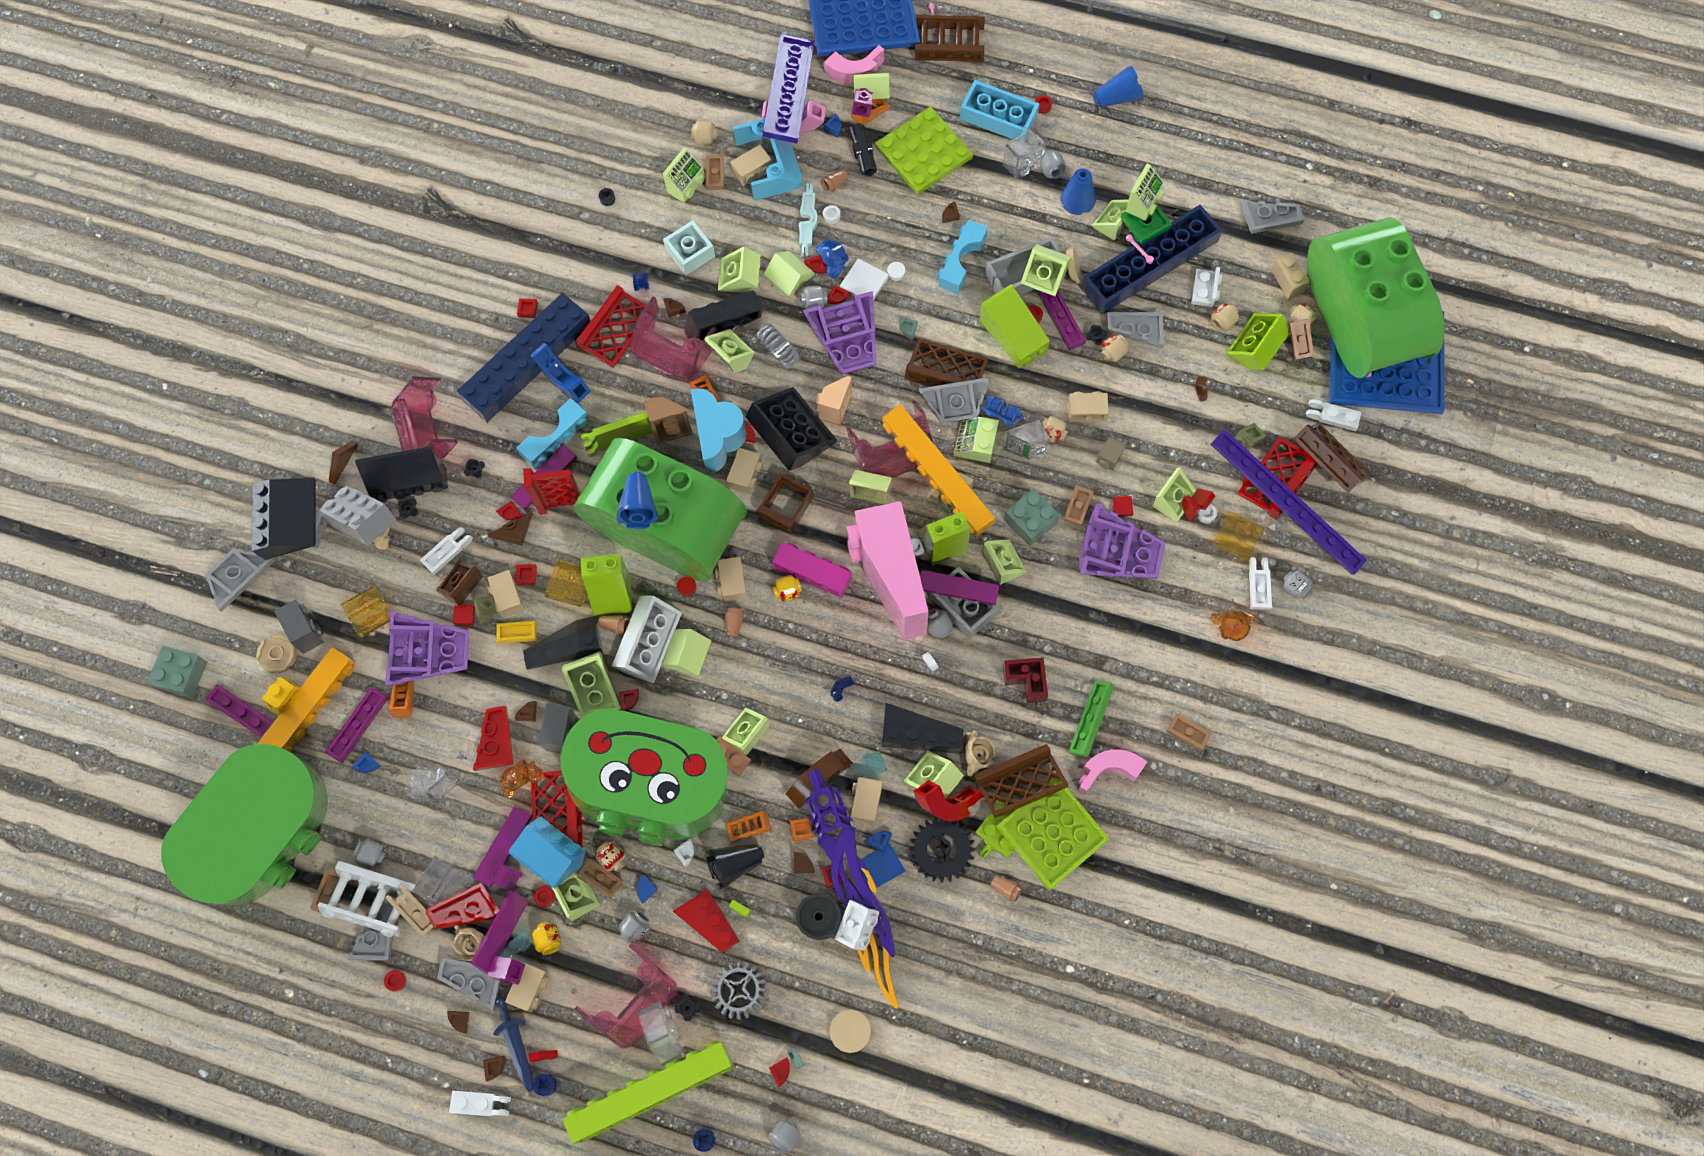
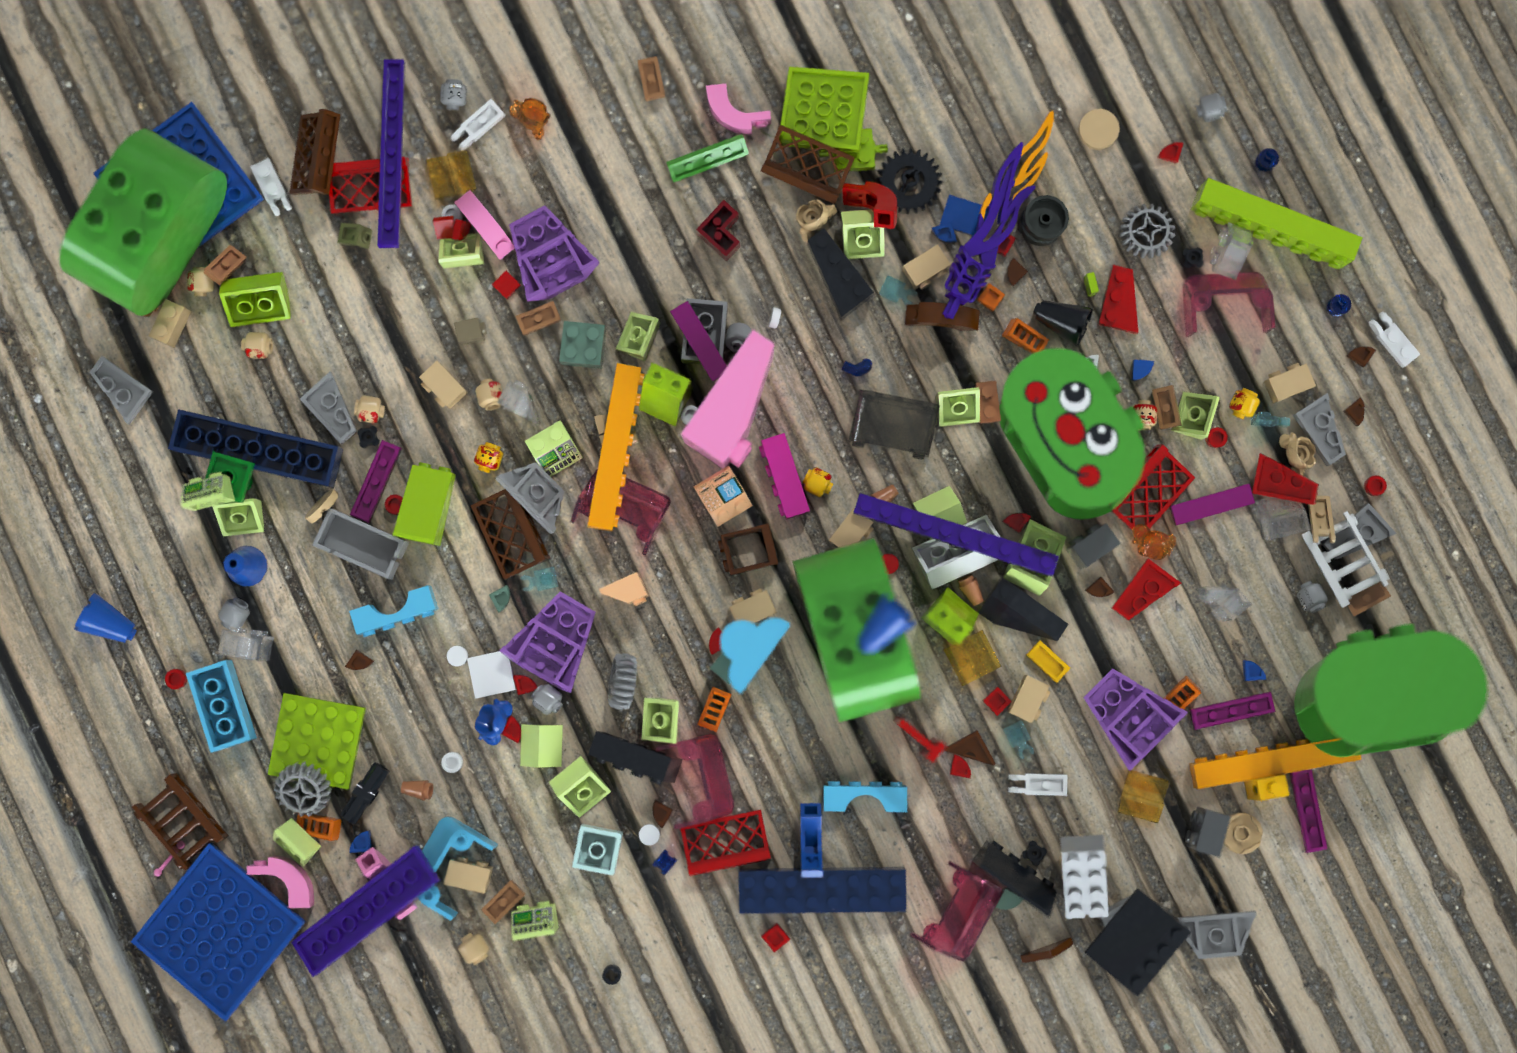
camera: 135 degrees left, 15 degrees up
sand green brick [147,646,207,698] -> none
reddish brown slope [436,561,483,605] -> none
red tile [453,605,475,626] -> none
black plate [464,459,485,479] -> none
magenta tile [471,890,529,974] -> none
olive bracket [473,596,497,624] -> none
magenta panel [487,956,525,985] -> none
magenta panel [489,863,523,891] -> none
dark blue sword [493,997,533,1092] -> none
dark azure slope [509,816,585,888] -> none
magenta tile [511,445,577,510] -> none
red tile [528,1050,558,1062] -> none
lime tile [581,411,653,457] -> none
light grey head [619,911,649,943] -> none
medium nougat slope [644,396,693,444] -> none
black slope [745,387,838,471] -> none
sand green tile [787,1047,804,1069] -> none
light aqua piece [799,183,818,257] -> none
white bracket [835,900,879,951] -> none
yellowish green slope [849,470,892,505] -> none
magenta brick [852,88,873,117] -> none
blue hinge [981,395,1024,426] -> none
nougat cone [990,875,1023,902] -> none
yellowish green slope [1021,244,1071,296] -> none
bright pink hinge [1126,234,1154,264] -> none
white bracket [1191,267,1222,307] -> none
reddish brown tile [1194,376,1208,402] -> none
none -> light grey gear [274,762,332,817]
none -> bright pink arch [454,190,515,260]
none -> yellow head [474,442,504,473]
none -> clear light blue plate [520,567,559,591]
none -> white tile [639,824,660,845]
none -> light nougat slope [694,465,753,527]
none -> clear smoke windscreen [848,390,940,460]
none -> dark purple plate [853,493,1059,576]
none -> clear light blue plate [1003,720,1034,760]

